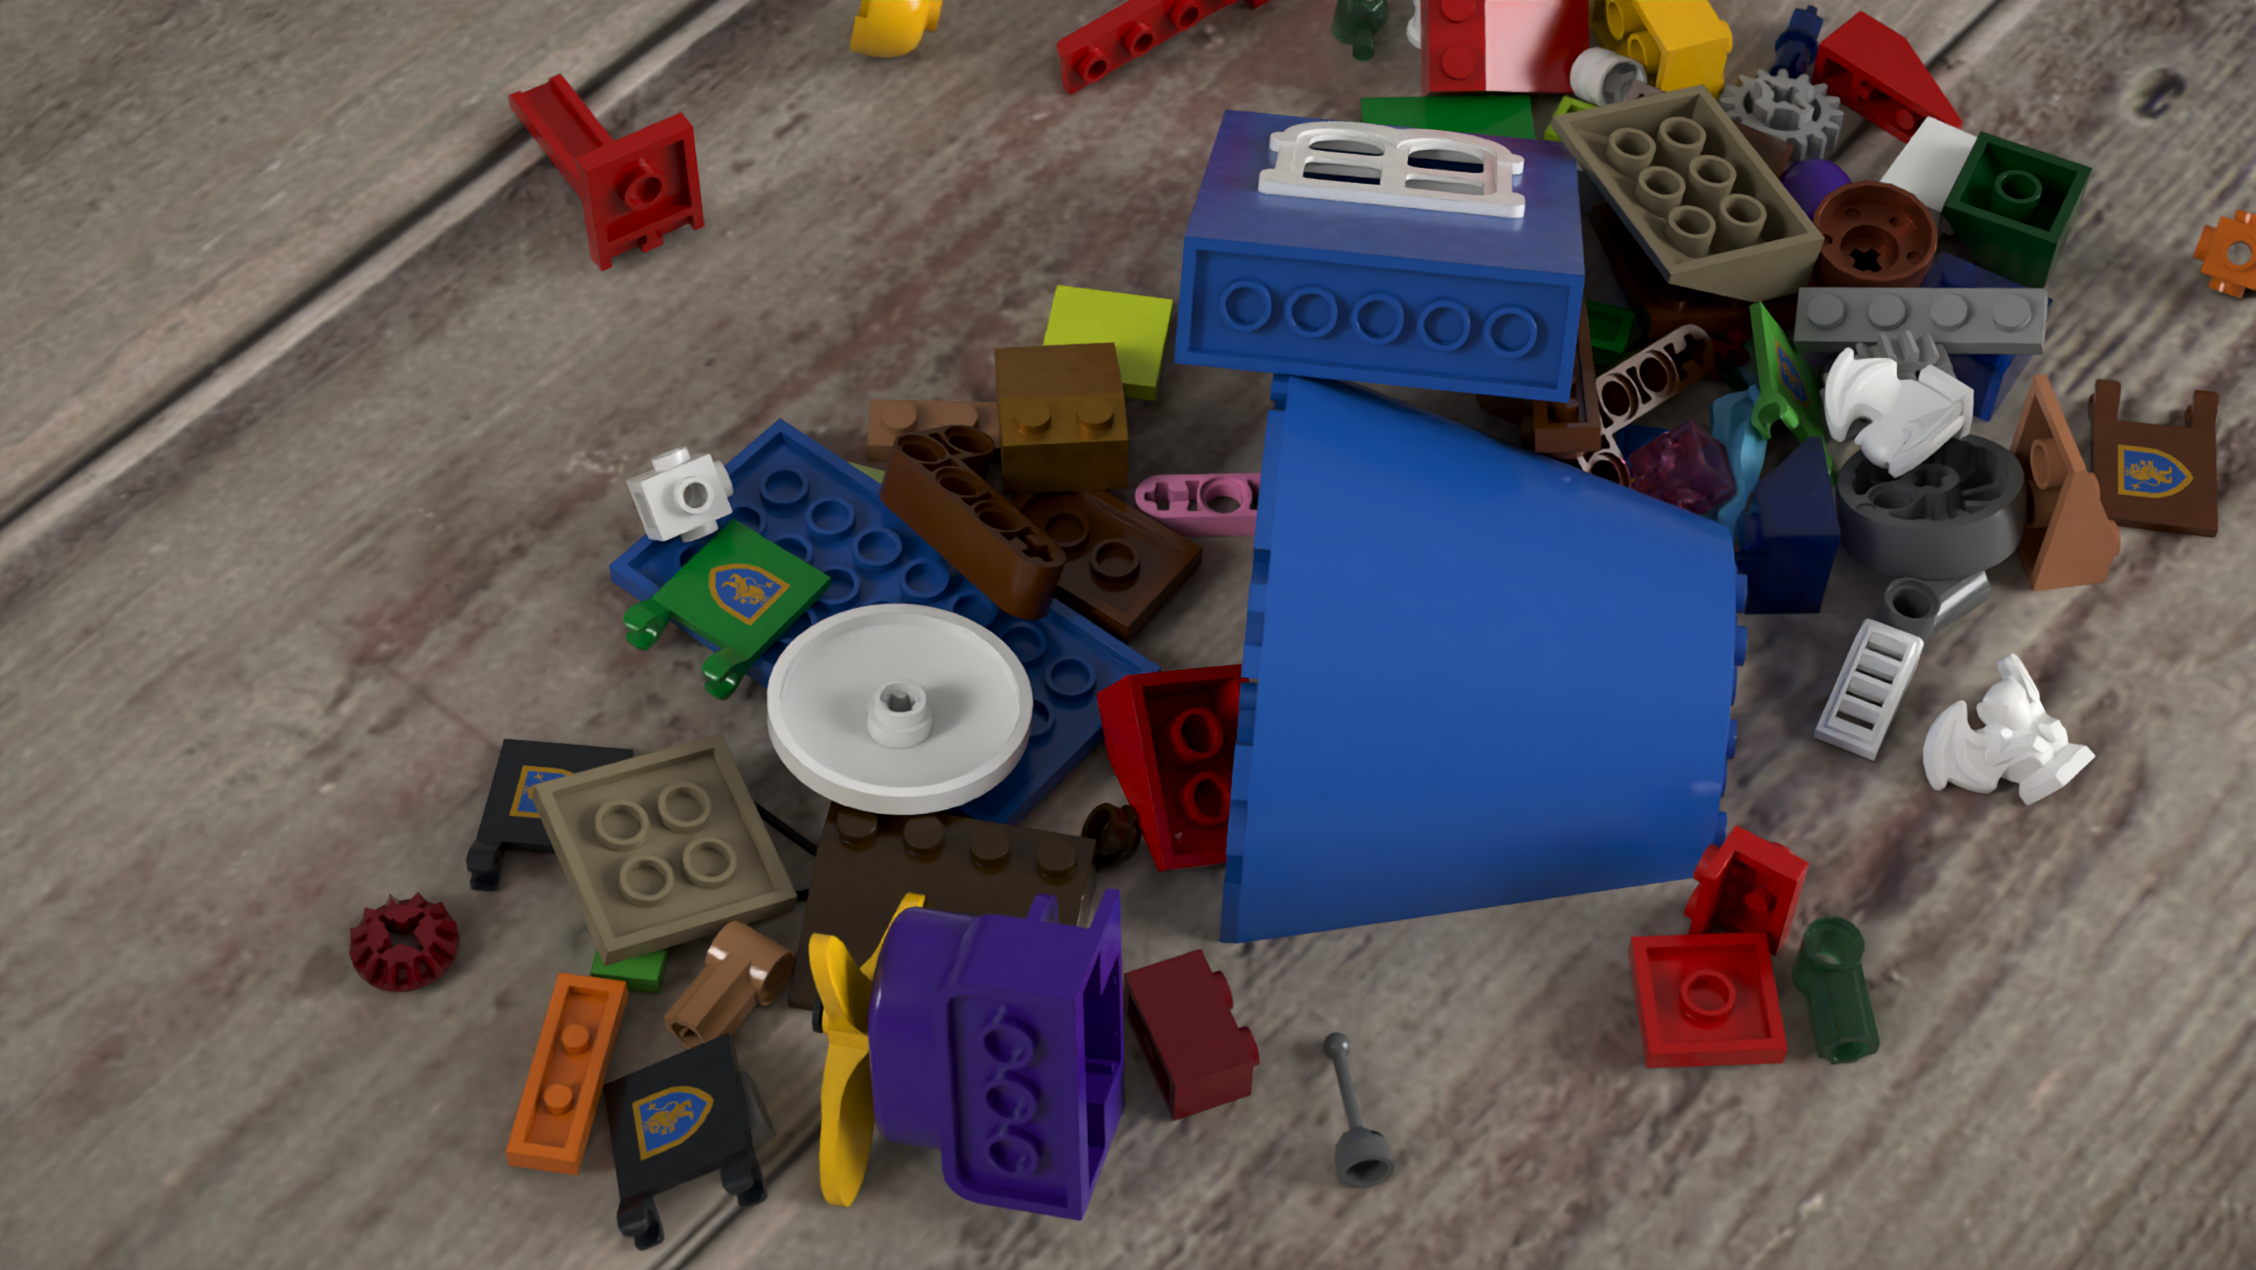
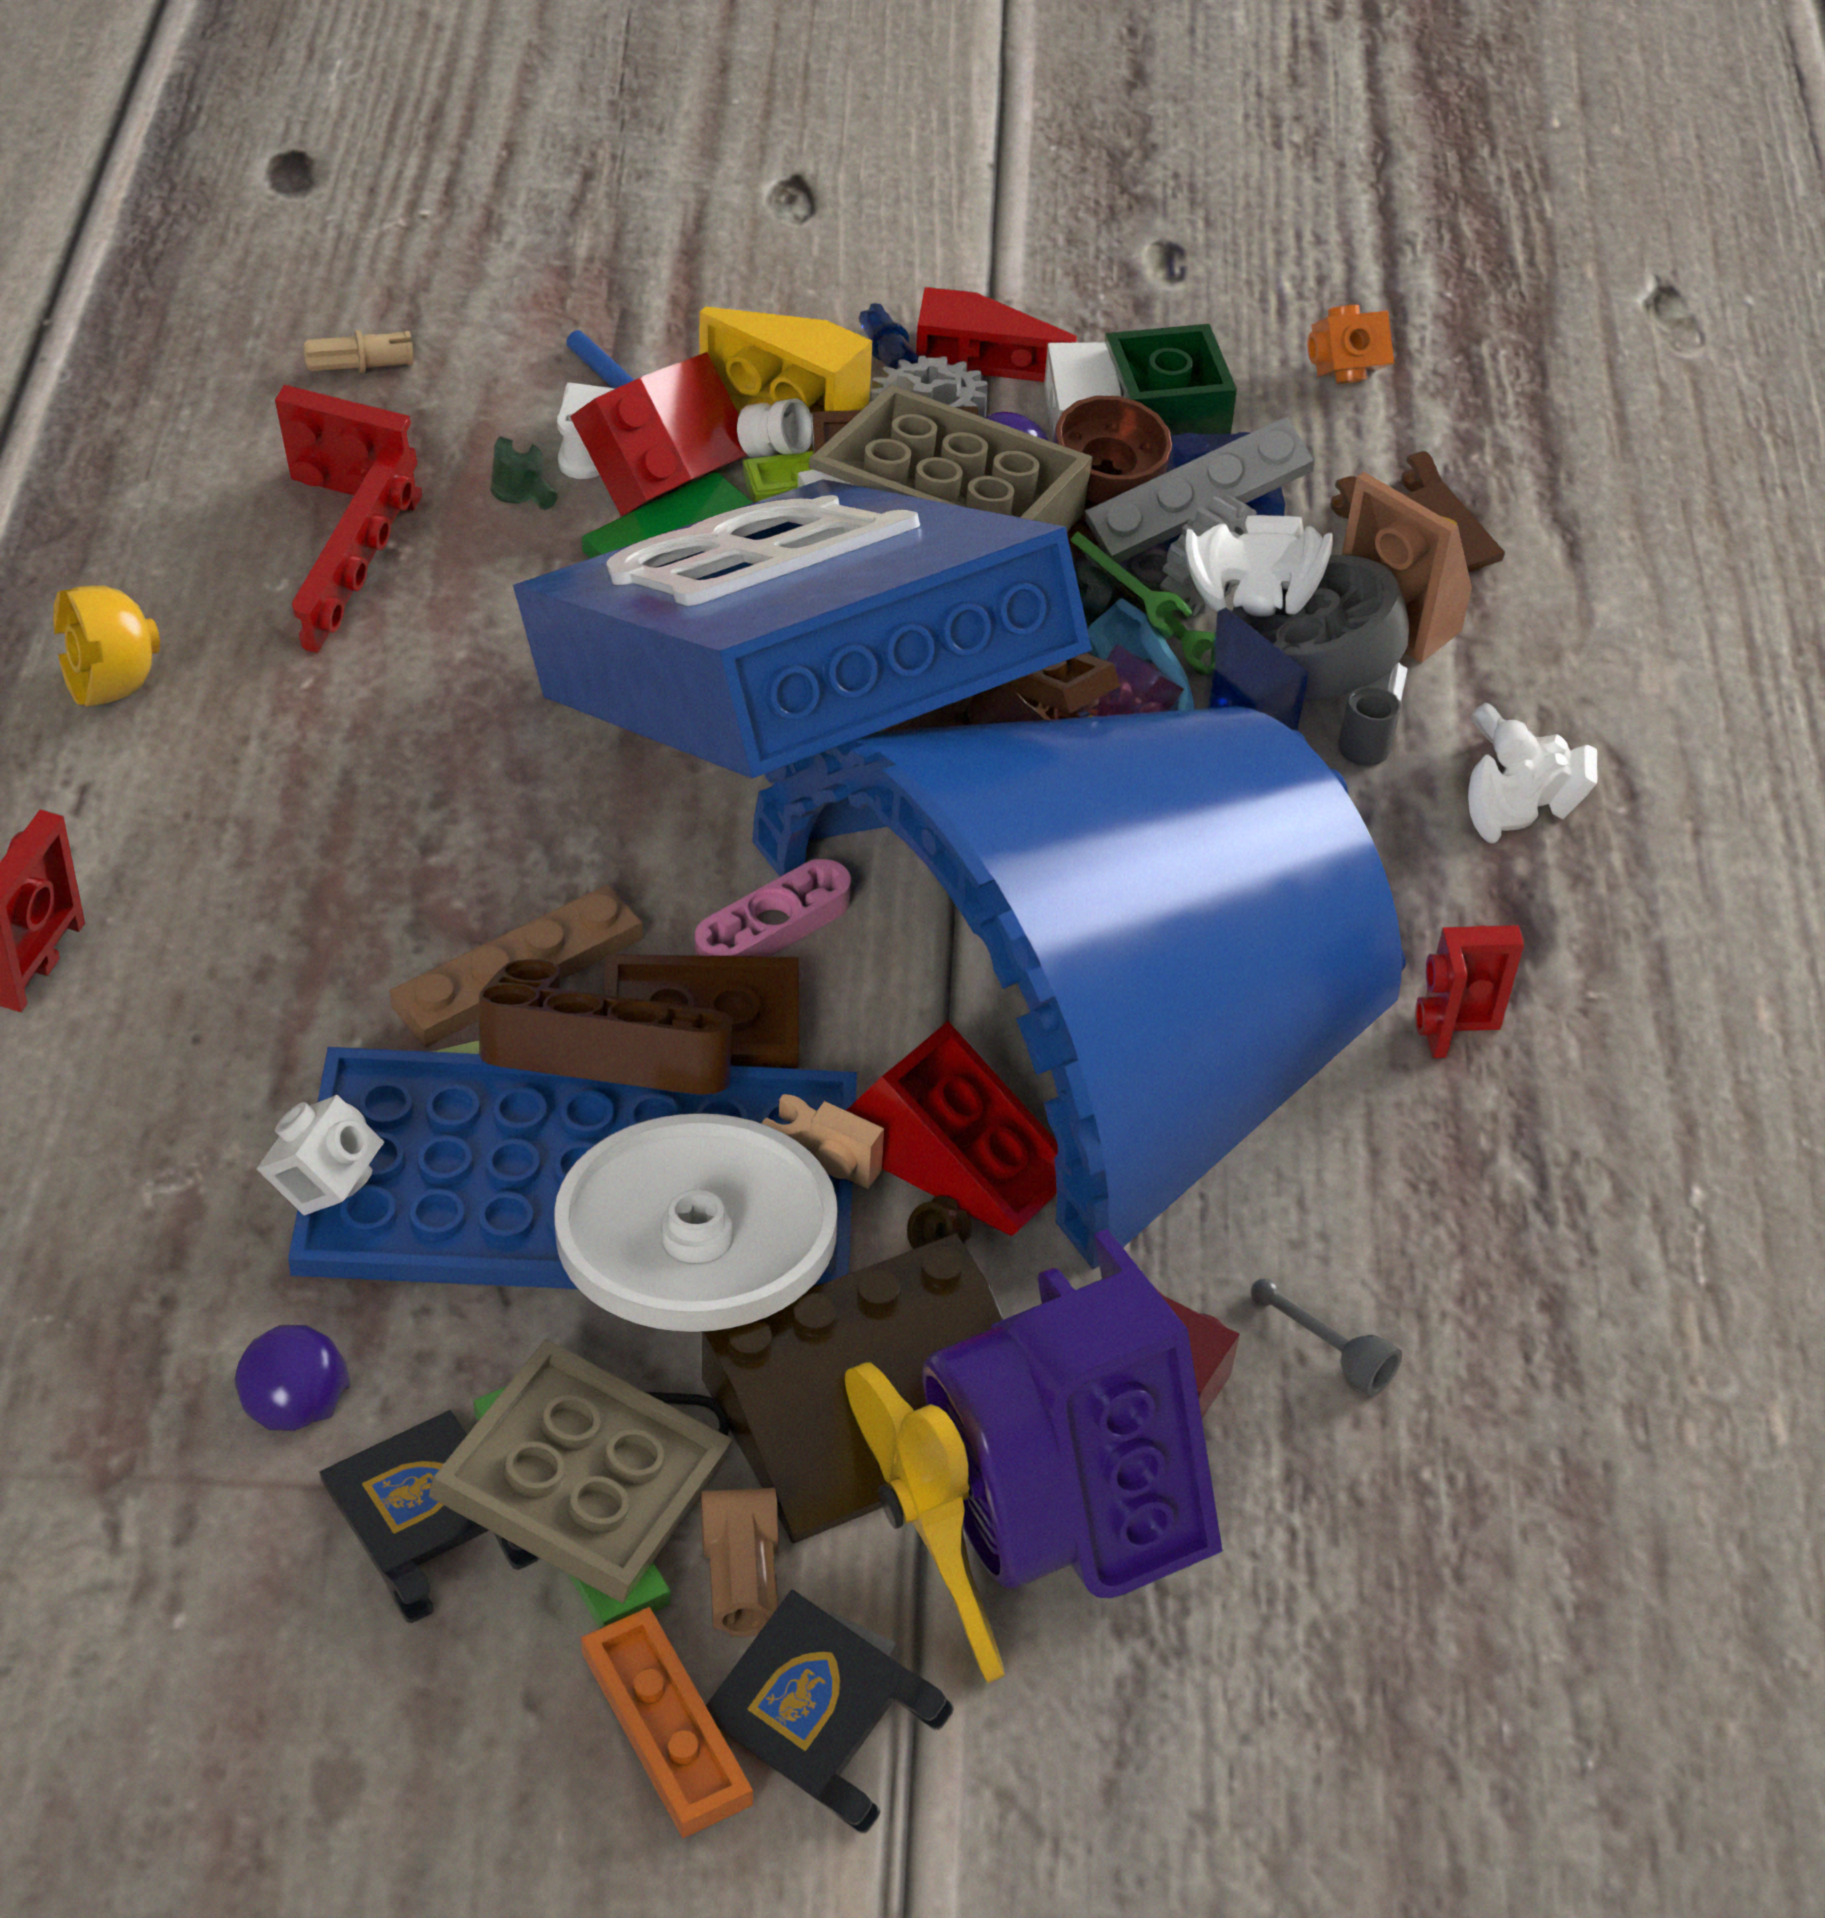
camera: 40 degrees left, 5 degrees down
dark red gear [349,892,460,992] -> none
green flag [623,519,832,700] -> none
pearl gold slope [994,342,1129,495] -> none
neon yellow tile [1043,285,1173,401] -> none
red plate [1628,932,1788,1068] -> none
clear green piece [1792,916,1880,1065] -> none
white slope [1813,619,1924,761] -> none
none -> dark purple hair [235,1325,350,1431]
none -> light nougat plate [761,1094,884,1189]

